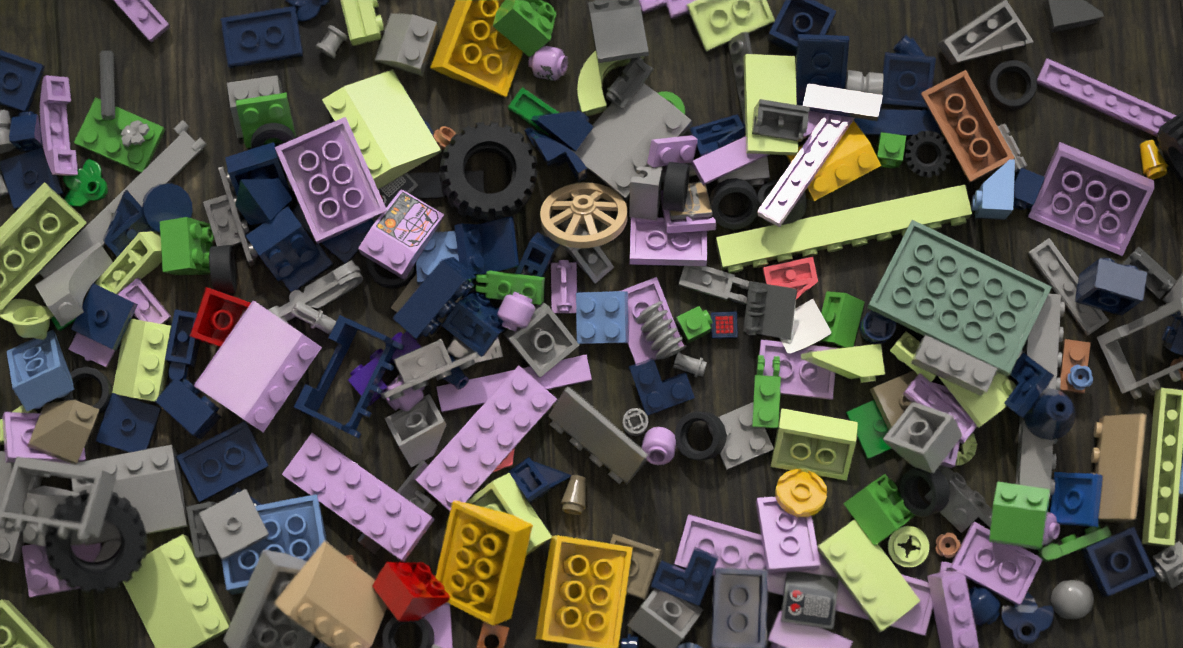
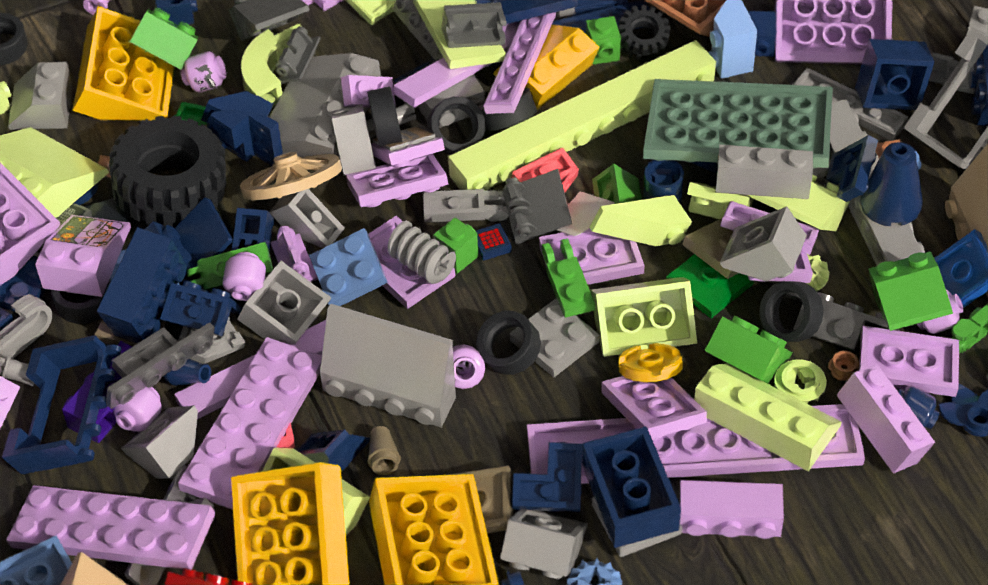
camera: 20 degrees left, 30 degrees down
dark blue plate [629,358,695,415] -> none
light grey pin [673,353,707,378] -> none
slope [780,571,839,629] -> none

